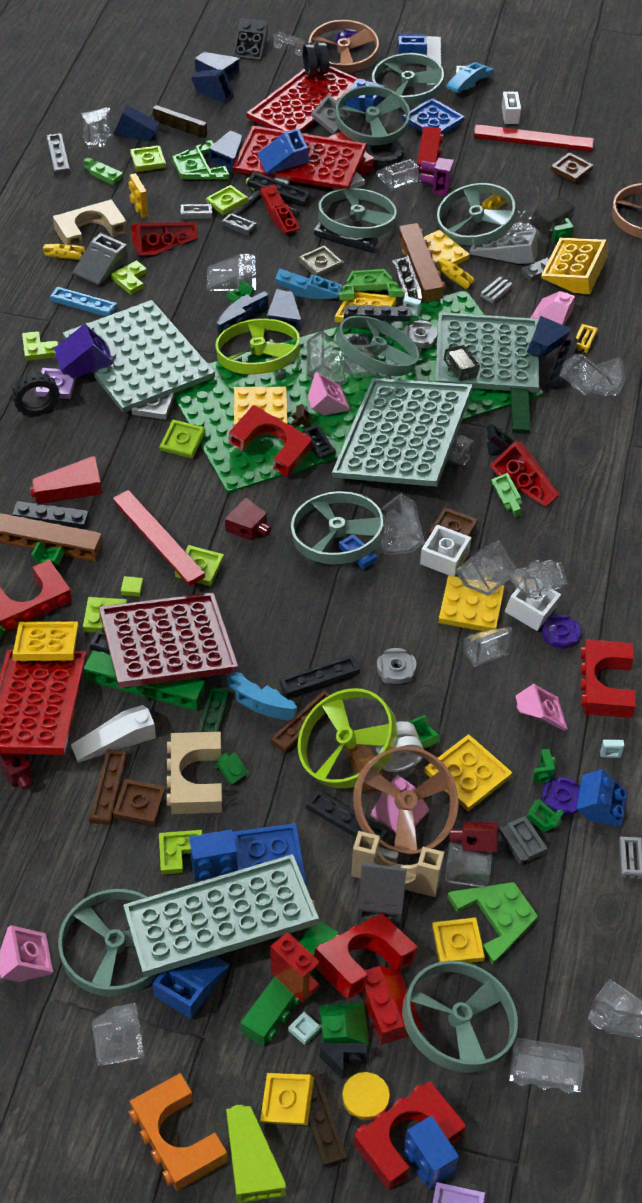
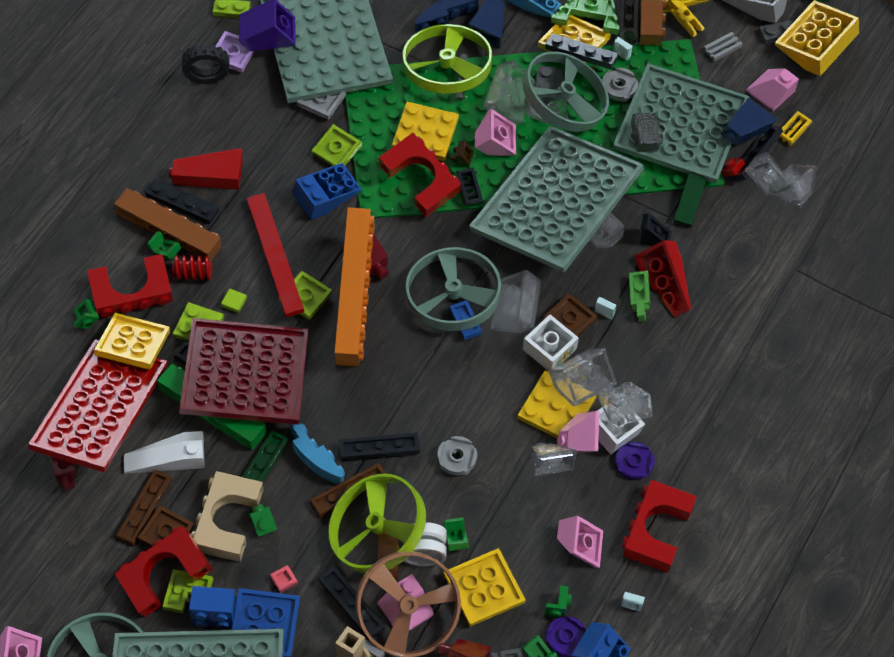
camera: 15 degrees right, 10 degrees up
none -> red arch [114,526,213,617]
none -> red piece [172,255,213,280]
none -> coral tile [270,565,298,593]
none -> blue slope [292,163,361,220]
none -> orange piece [335,208,375,366]
none -> bright pink slope [557,411,599,453]
none -> light aqua tile [595,297,616,320]
none -> red plate [721,158,745,176]

